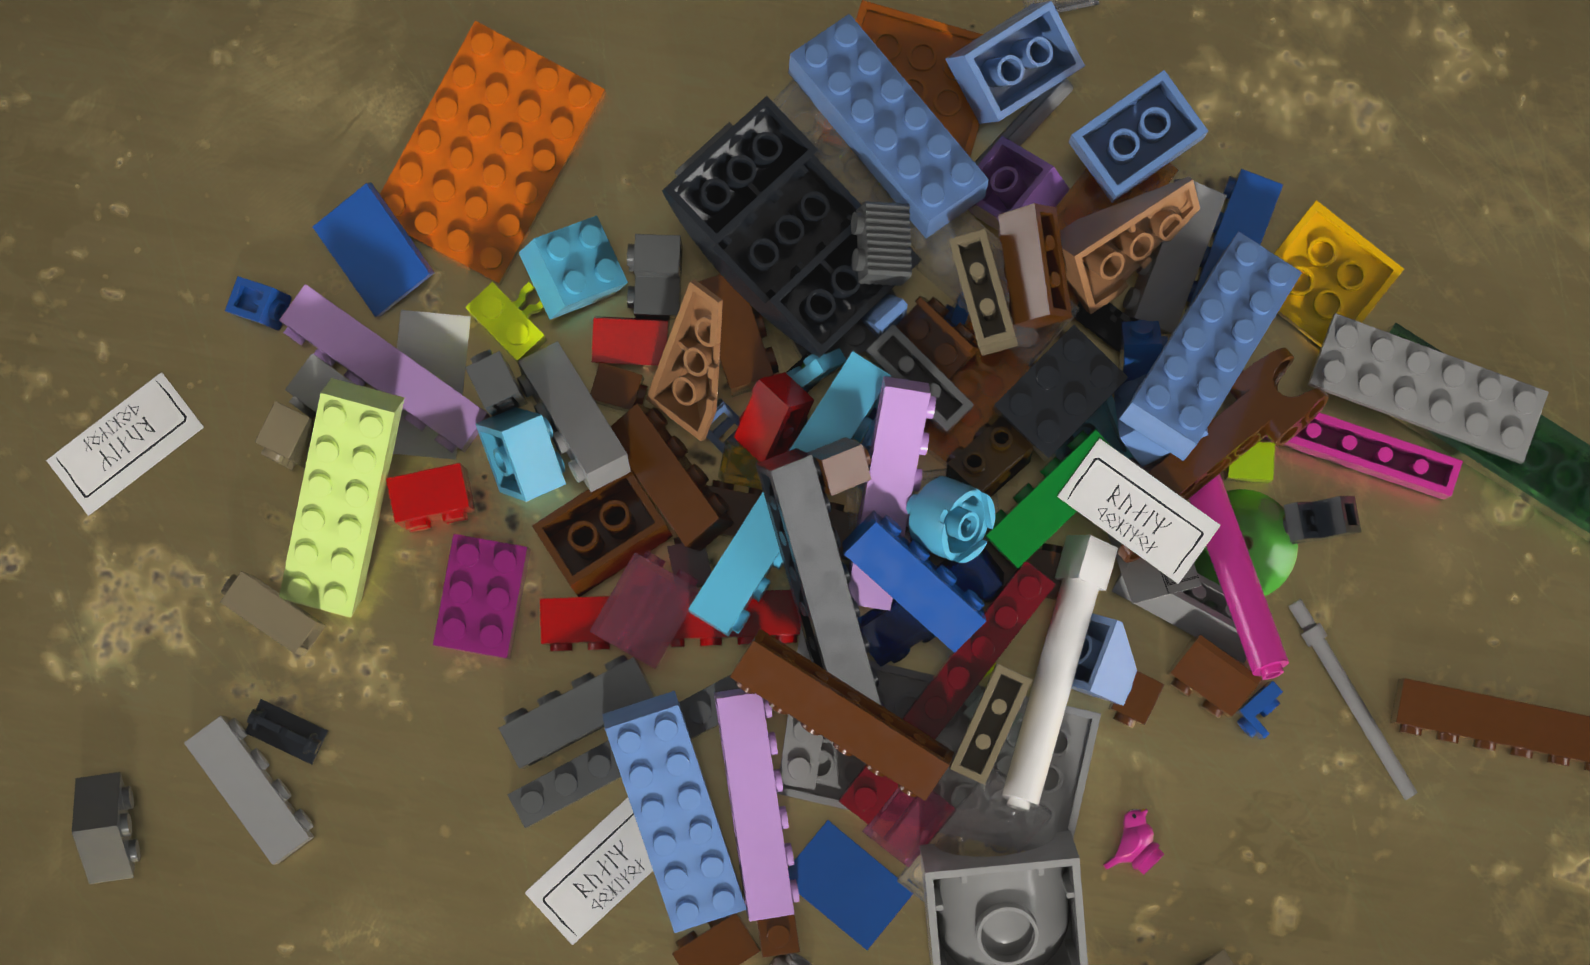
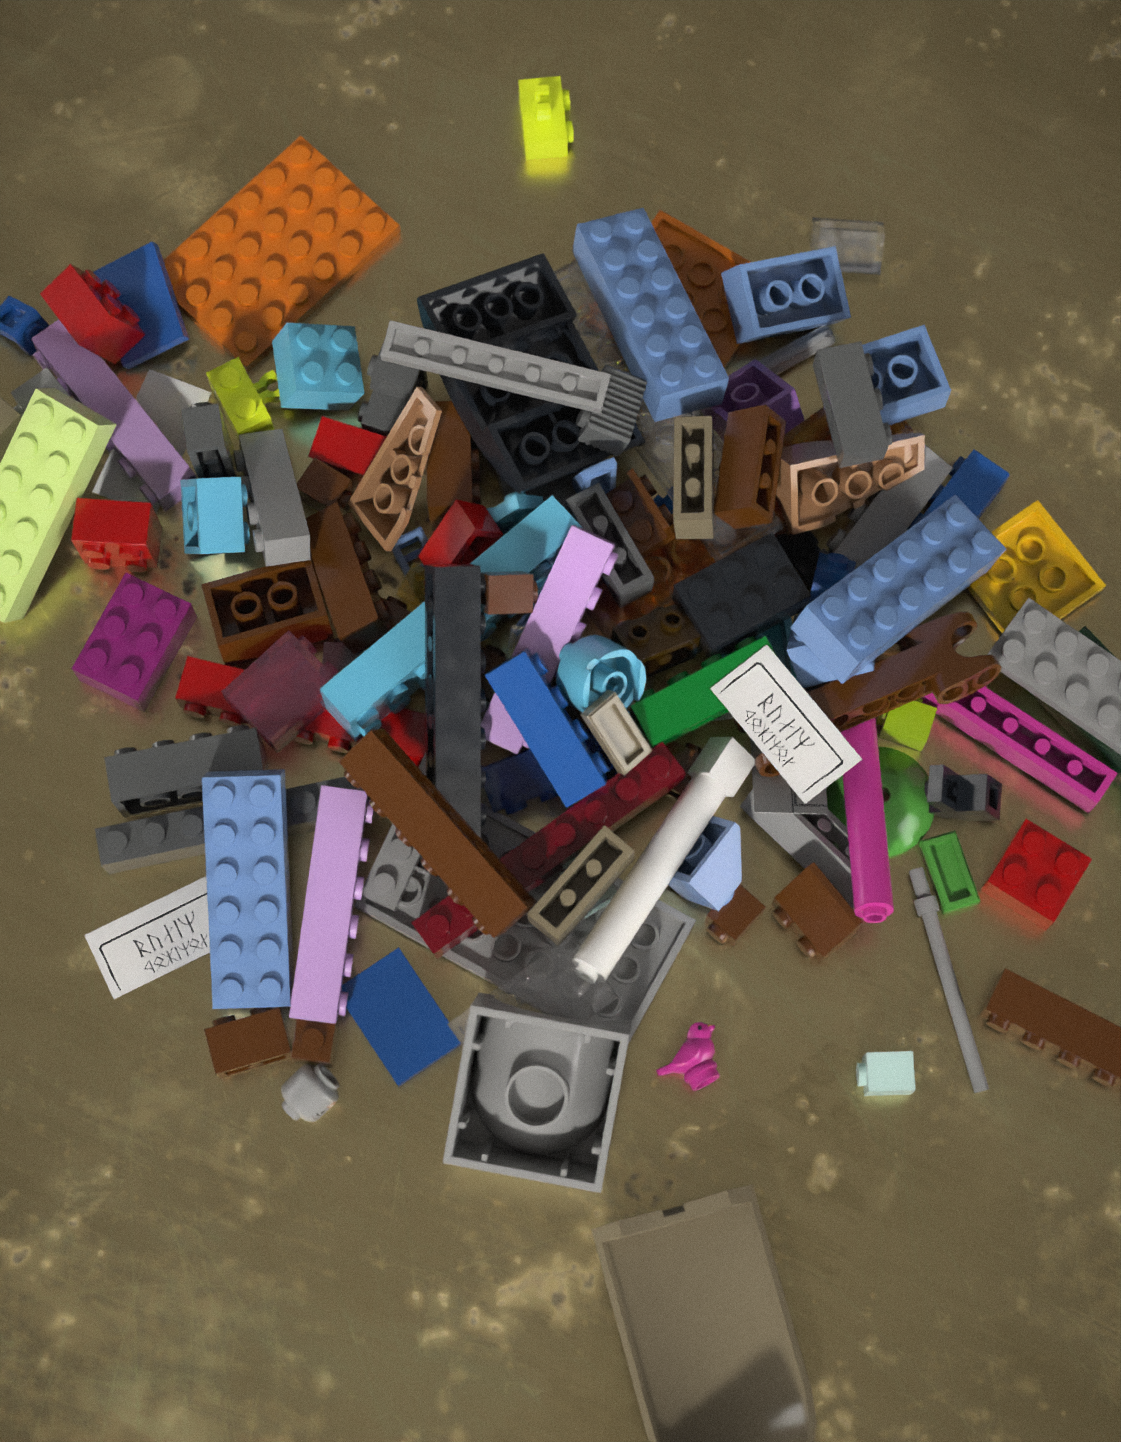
camera: 15 degrees right, 10 degrees down
clear pink brick [862,787,955,868] -> none
blue bracket [1236,681,1283,739] -> none
none -> red brick [40,264,145,364]
none -> light grey plate [380,320,611,414]
none -> tile [580,690,652,775]
none -> dark grey brick [813,341,892,468]
none -> light aqua brick [856,1051,916,1096]
none -> bright green tile [918,830,981,914]
none -> red brick [980,819,1092,931]

